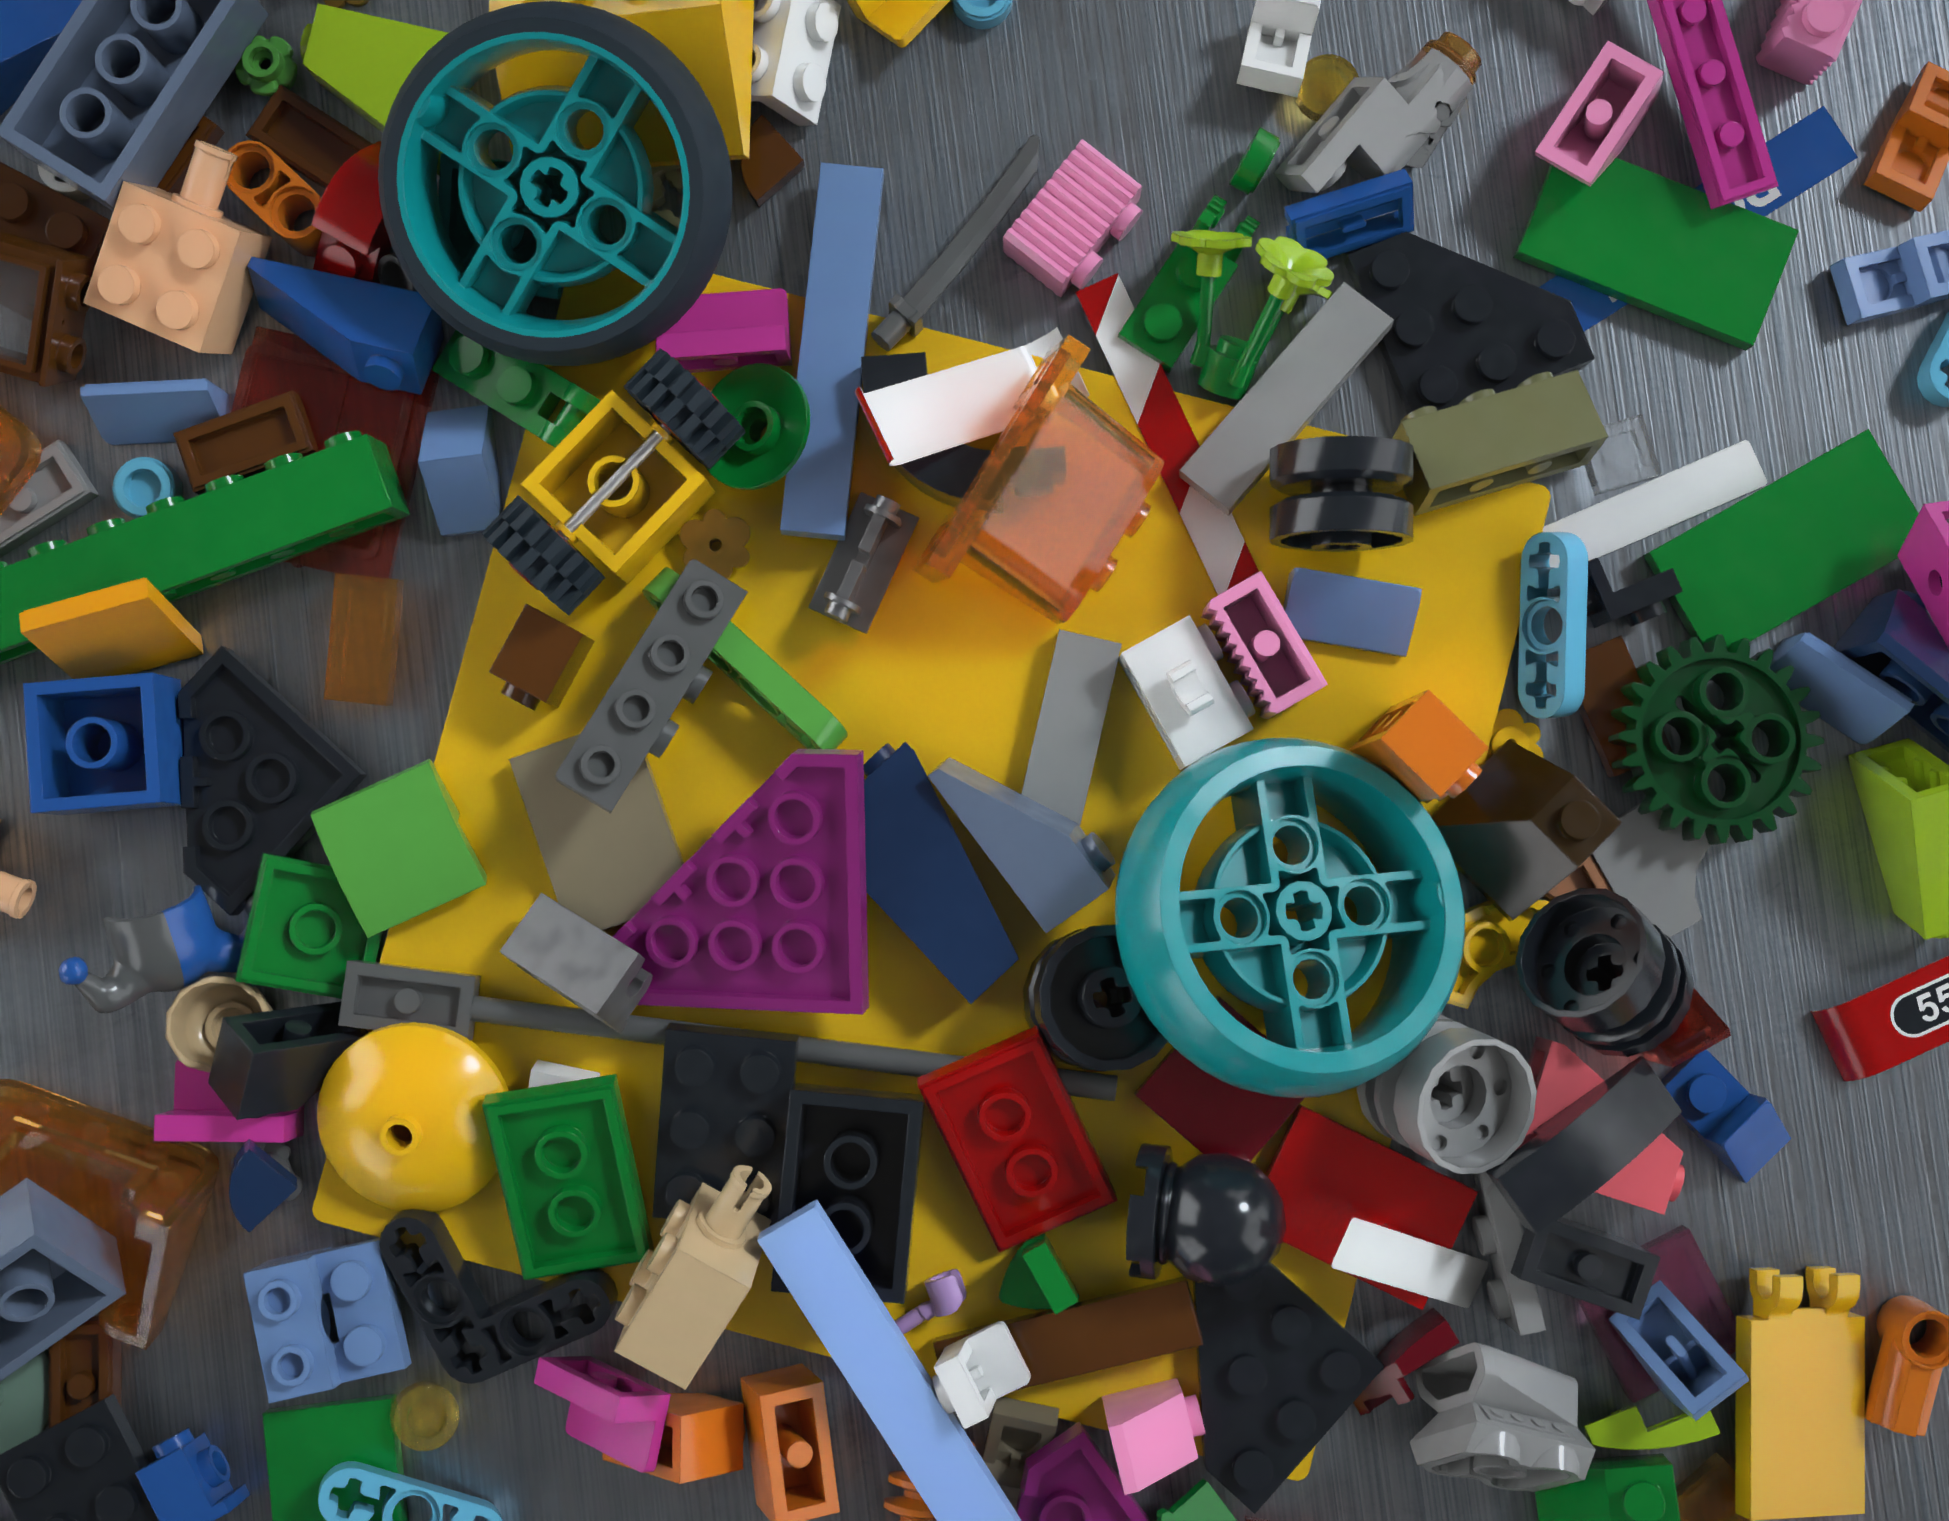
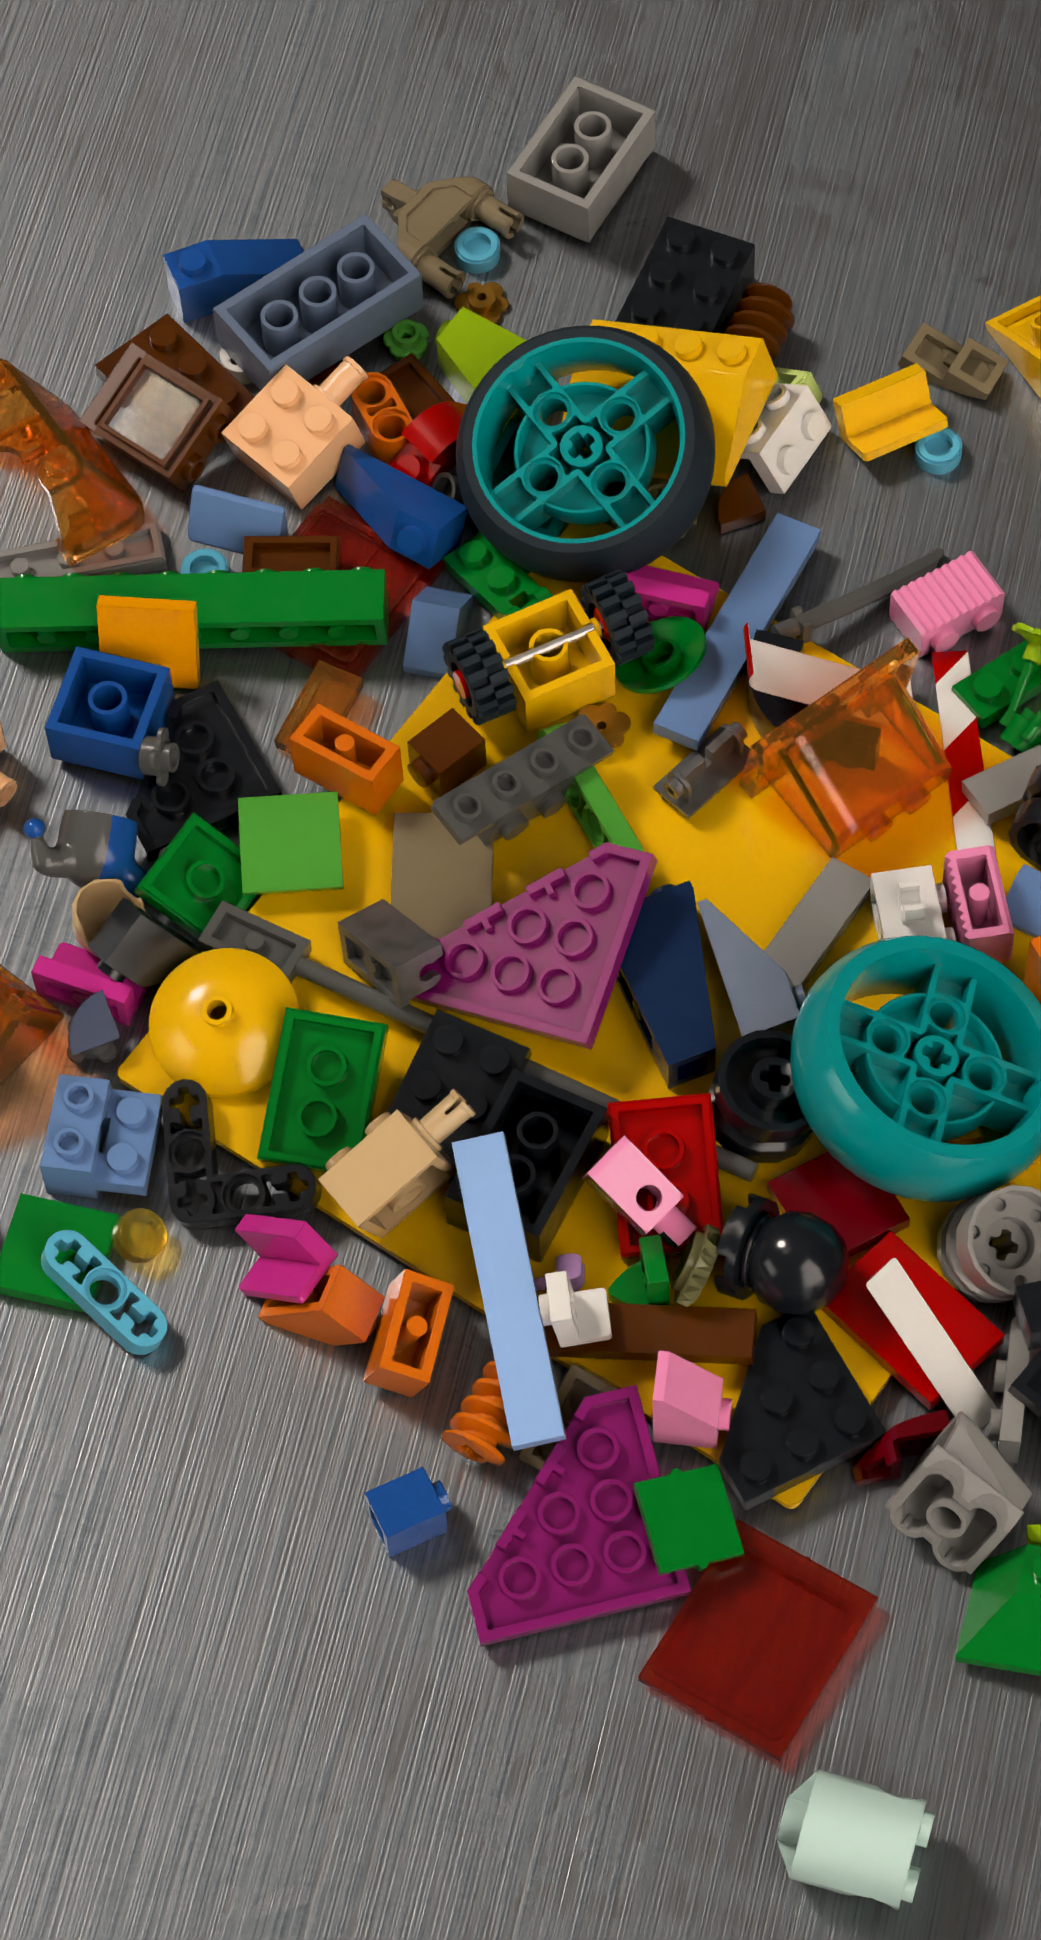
camera: 15 degrees right, 25 degrees down
none -> dark grey plate [139,727,180,786]
none -> orange brick [289,704,404,815]
none -> bright pink torso [582,1135,697,1250]
none -> olive gear [671,1224,721,1307]

